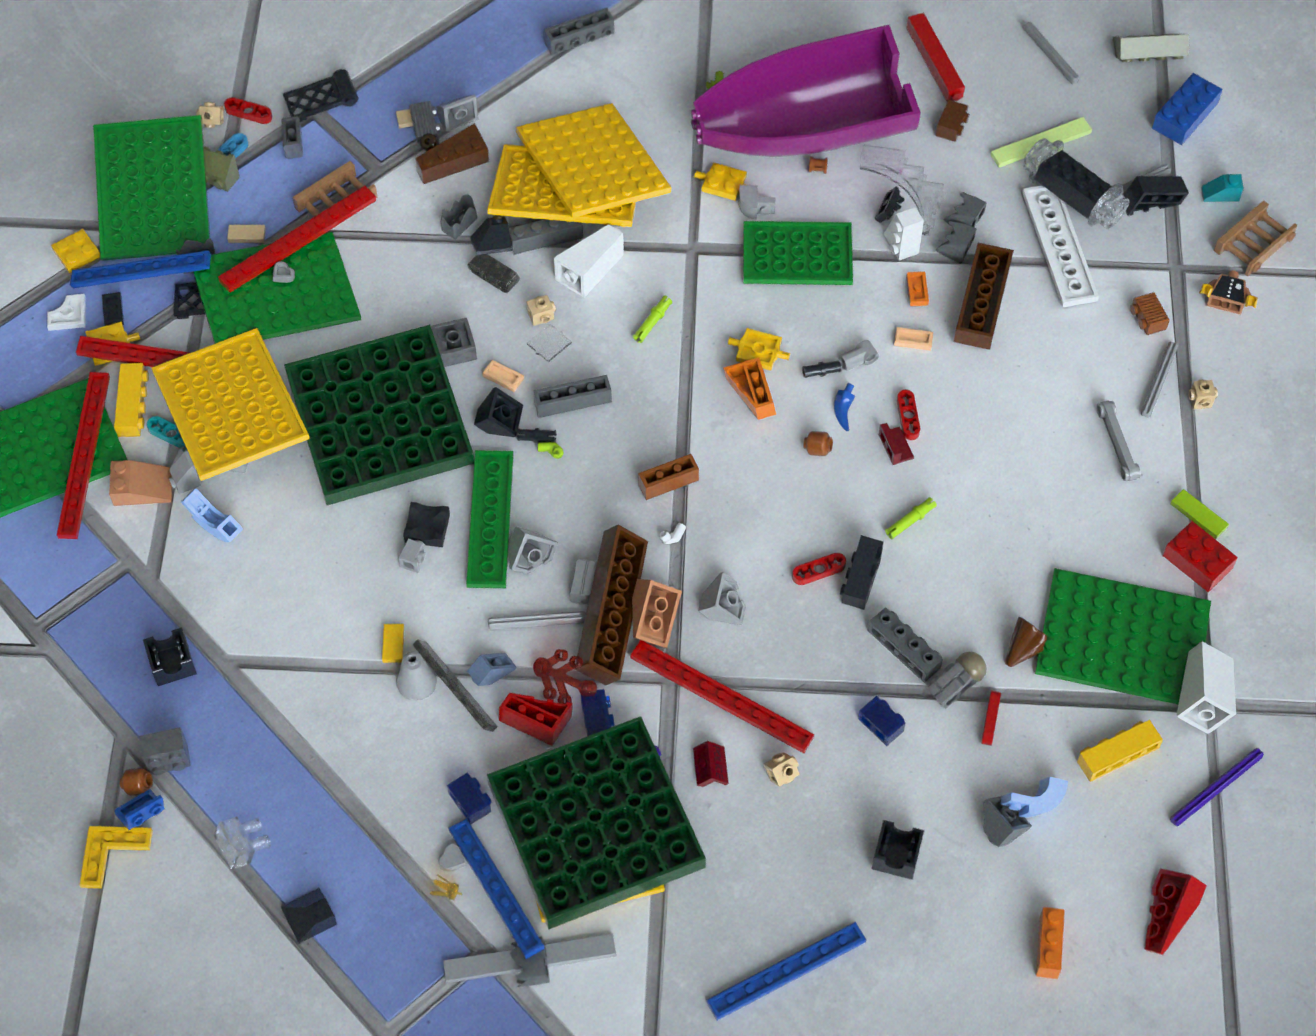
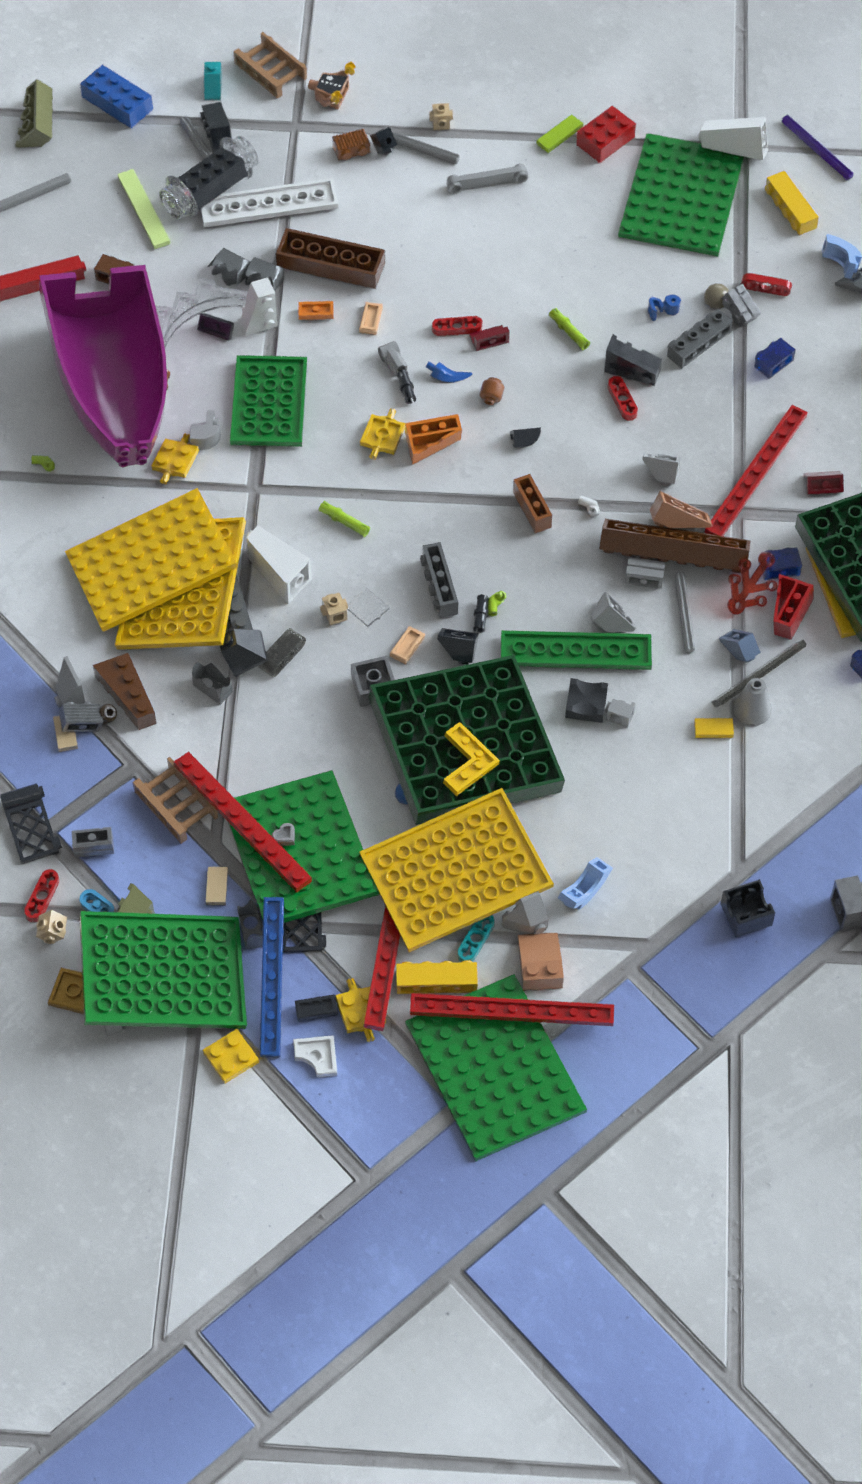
camera: 90 degrees left, 0 degrees up
tan brick [763,752,800,787] -> none
reddish brown hat [1005,616,1047,667] -> none
none -> black brick [370,127,398,155]
none -> yellow plate [443,722,500,796]
none -> black brick [509,427,541,448]
none -> blue leg [647,294,681,321]

